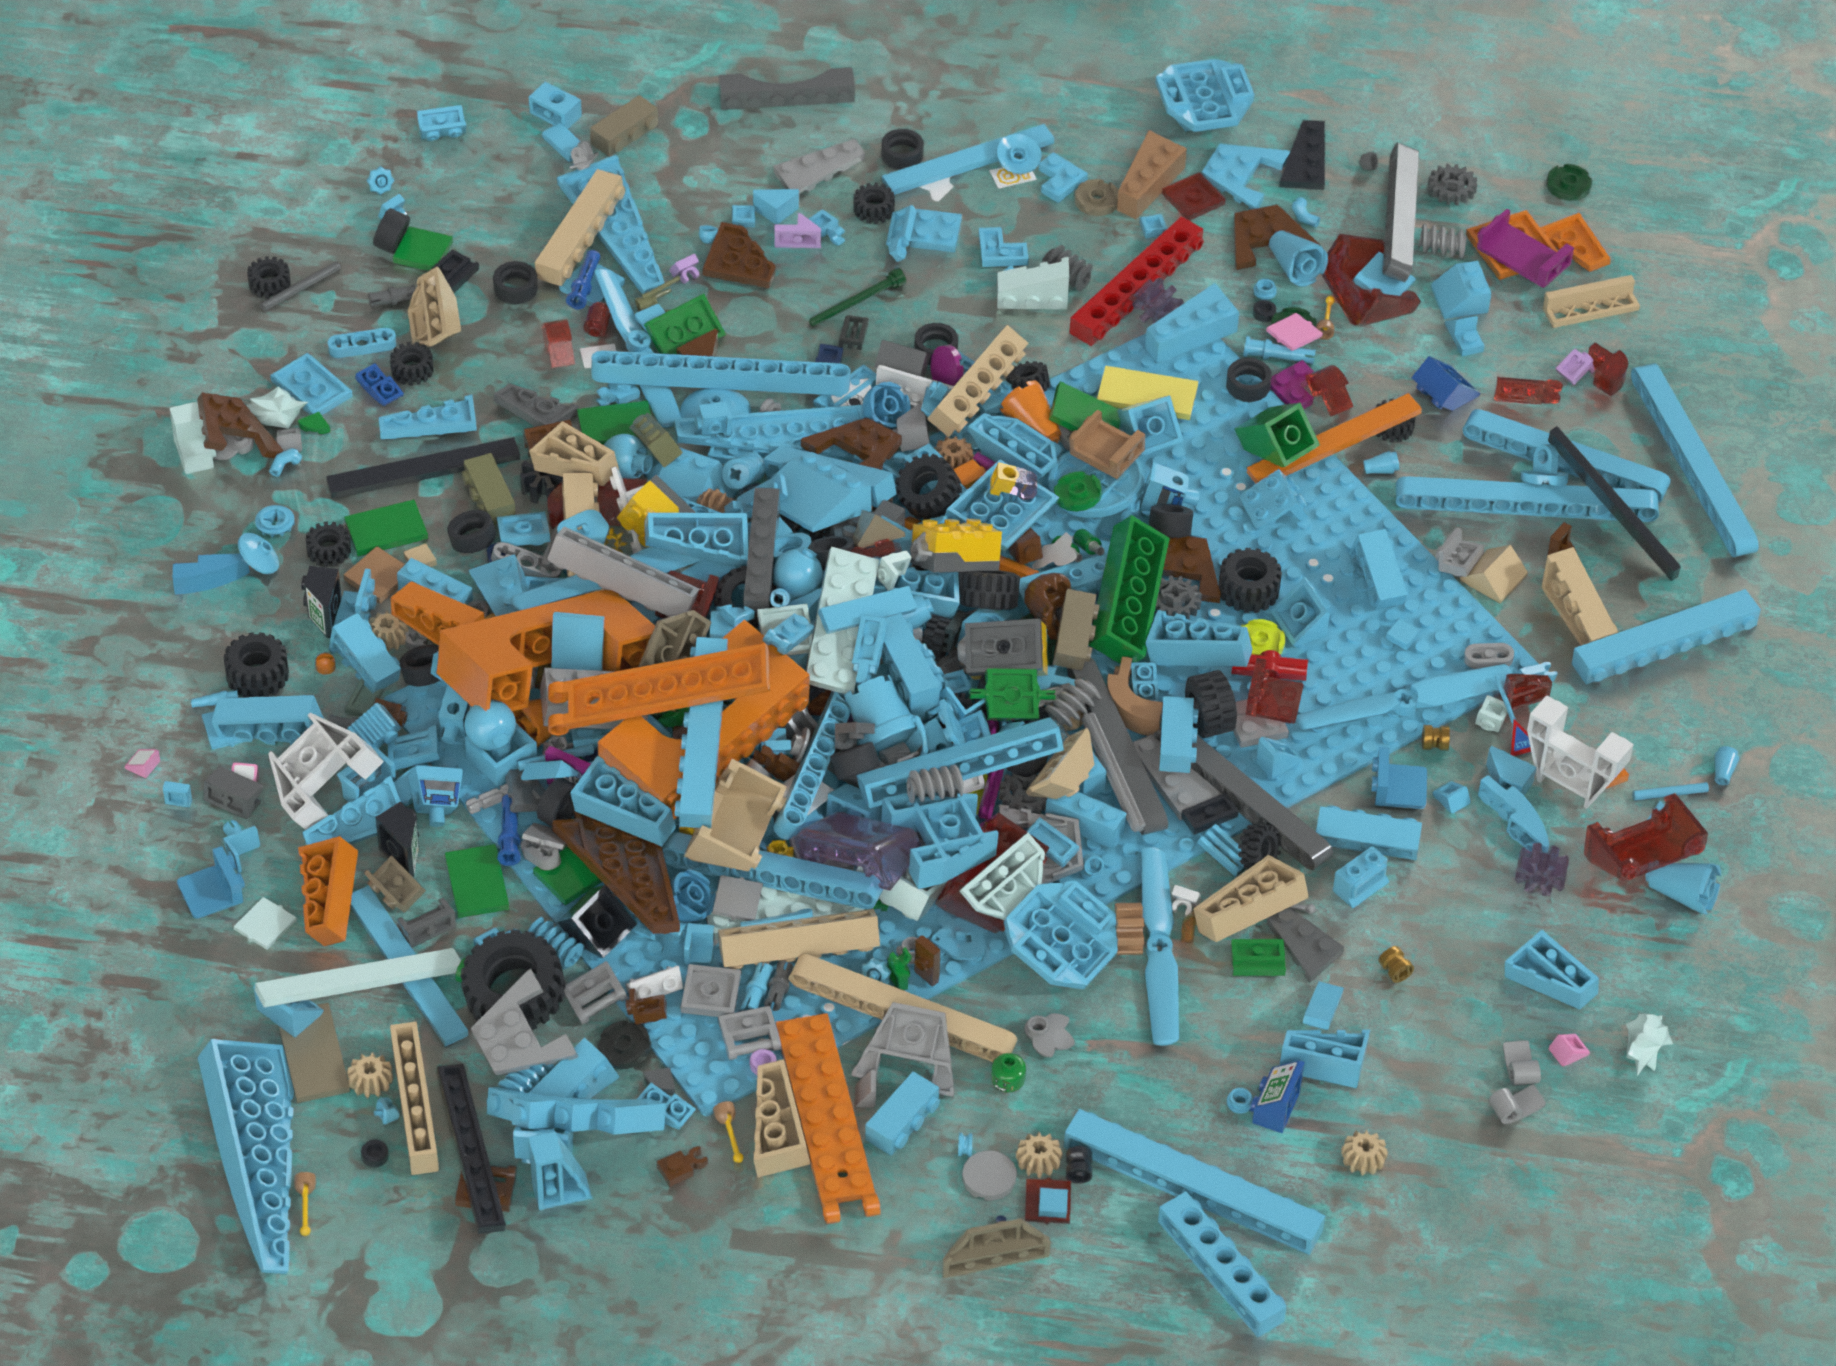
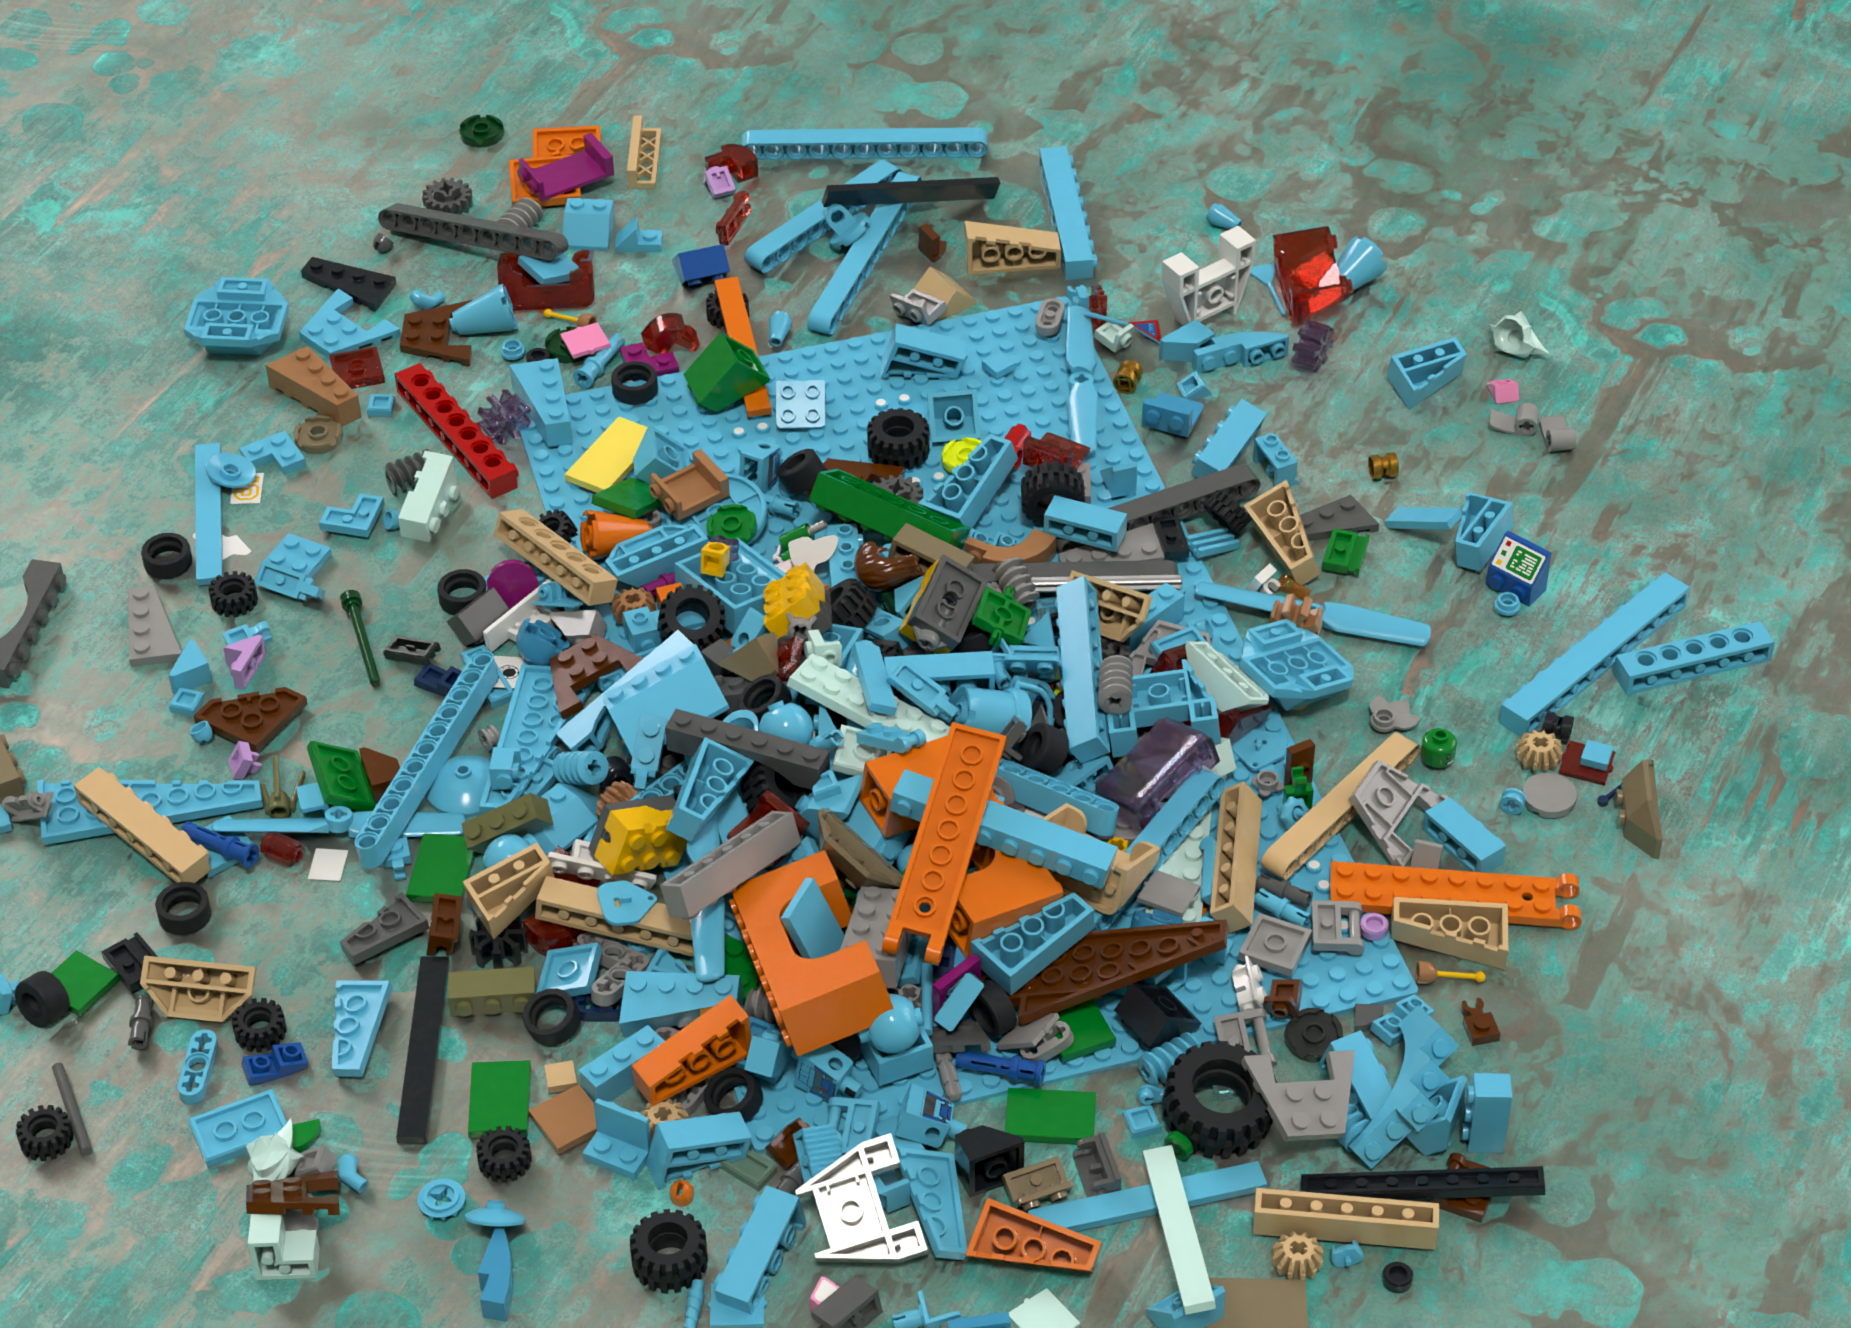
camera: 70 degrees left, 5 degrees down
black slope [301,566,342,638] -> none
clear red brick [541,319,575,369] -> none
tan gear [1341,1129,1388,1176] -> none

